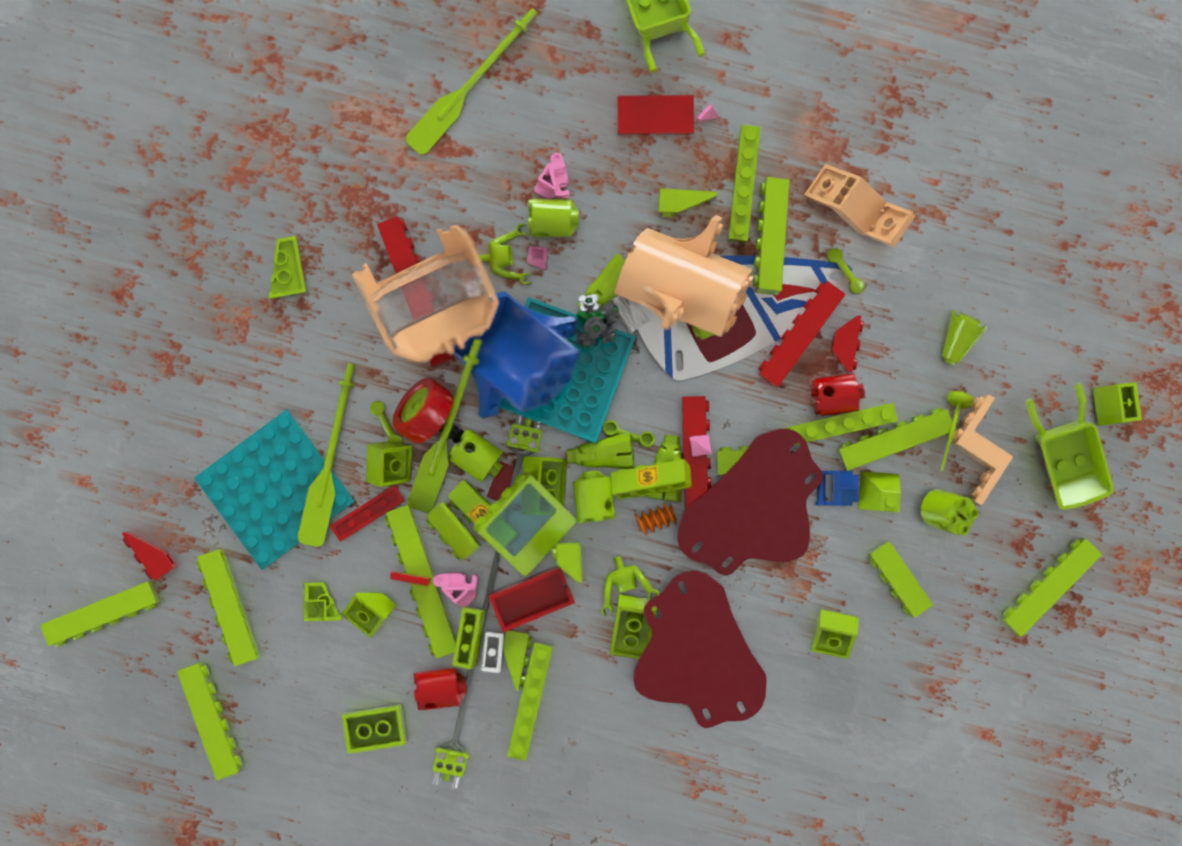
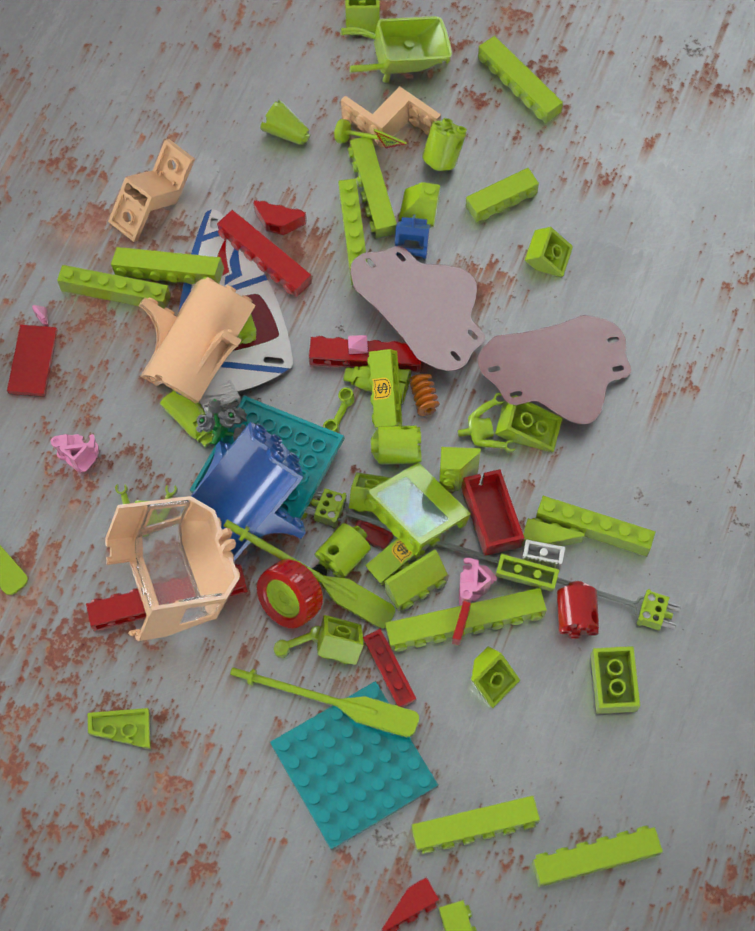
camera: 85 degrees left, 20 degrees down
lime slope [303,582,342,621] -> none
bright pink slope [527,246,548,270] -> none
lime cylinder [528,198,579,237] -> none
lime piece [567,432,635,469] -> none
lime slope [658,188,717,218] -> none
lime slope [716,446,749,475] -> none
red cylinder [810,373,865,416] -> none
lime bar [826,248,865,295] -> none

